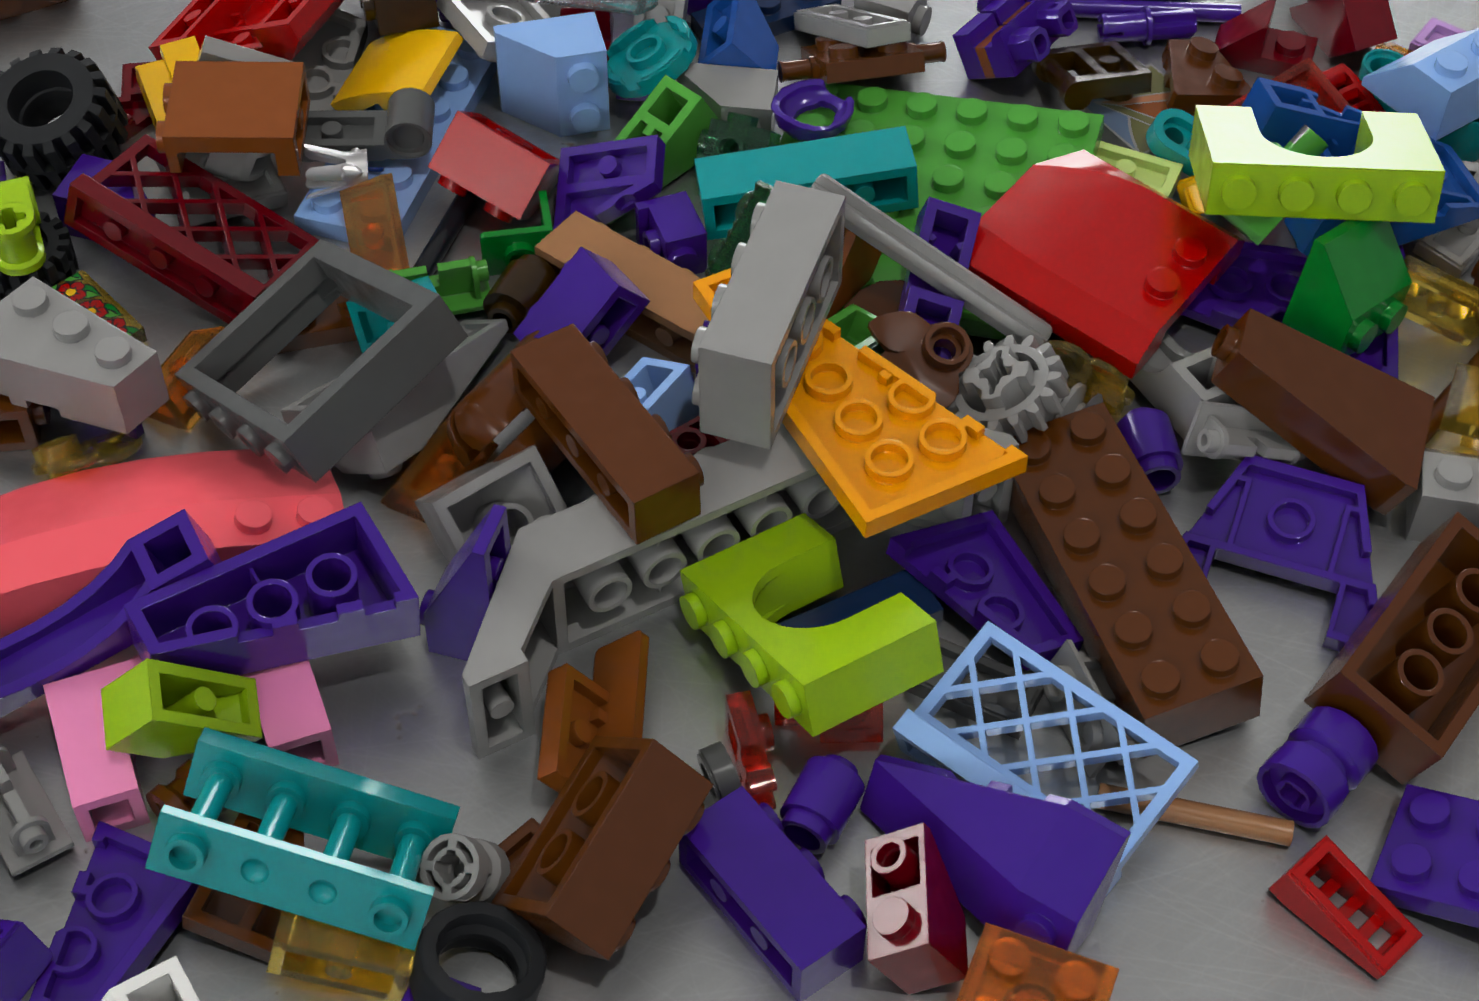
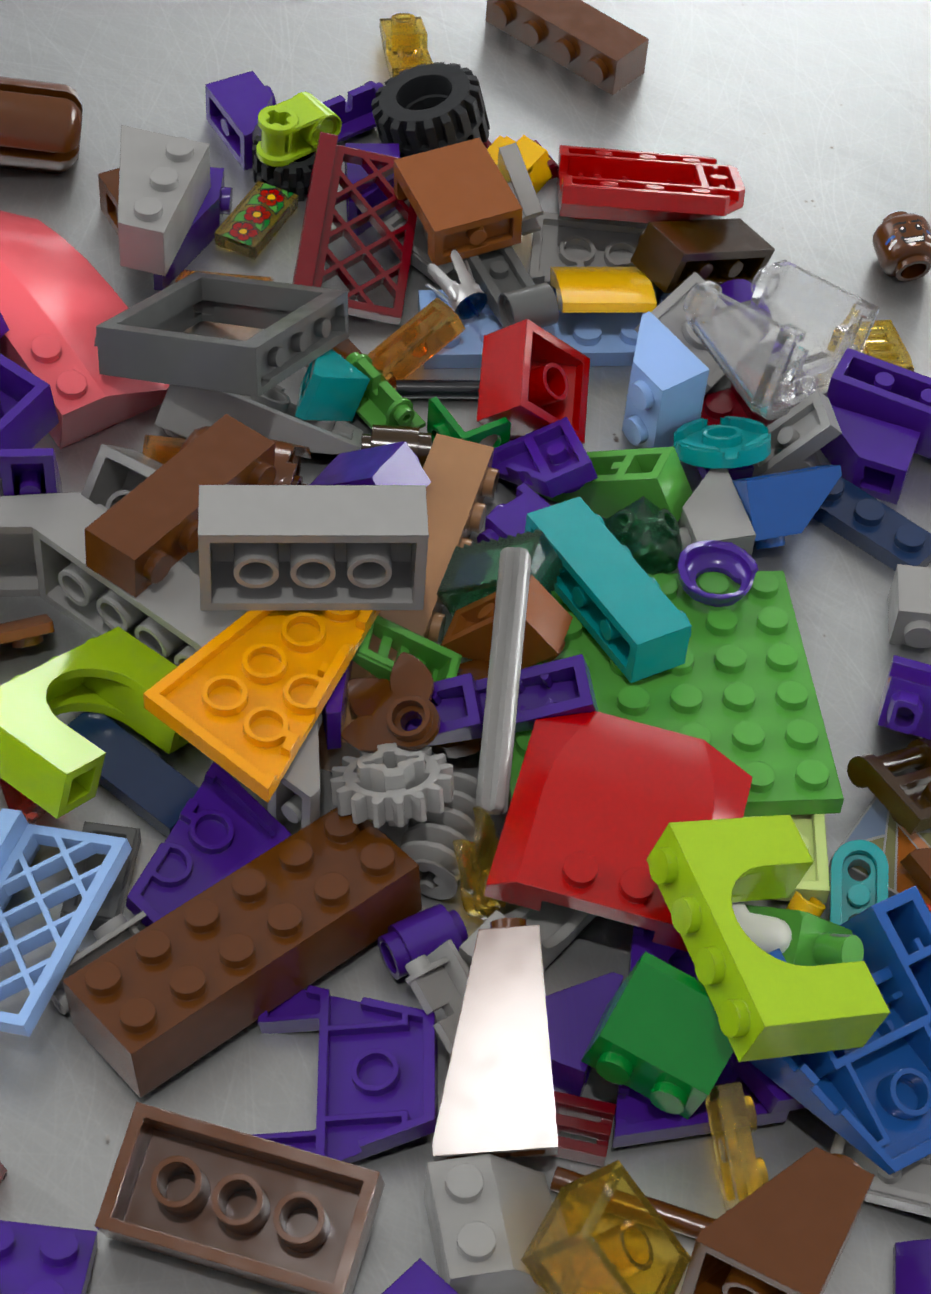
camera: 65 degrees right, 0 degrees up
clear yellow plate [31,431,143,479] -> none
reddish brown plate [777,36,947,84] -> none
light grey tile [794,4,911,48] -> none
medium nougat bar [1097,783,1295,846] -> none
dark purple wheel [1256,706,1379,828] -> none

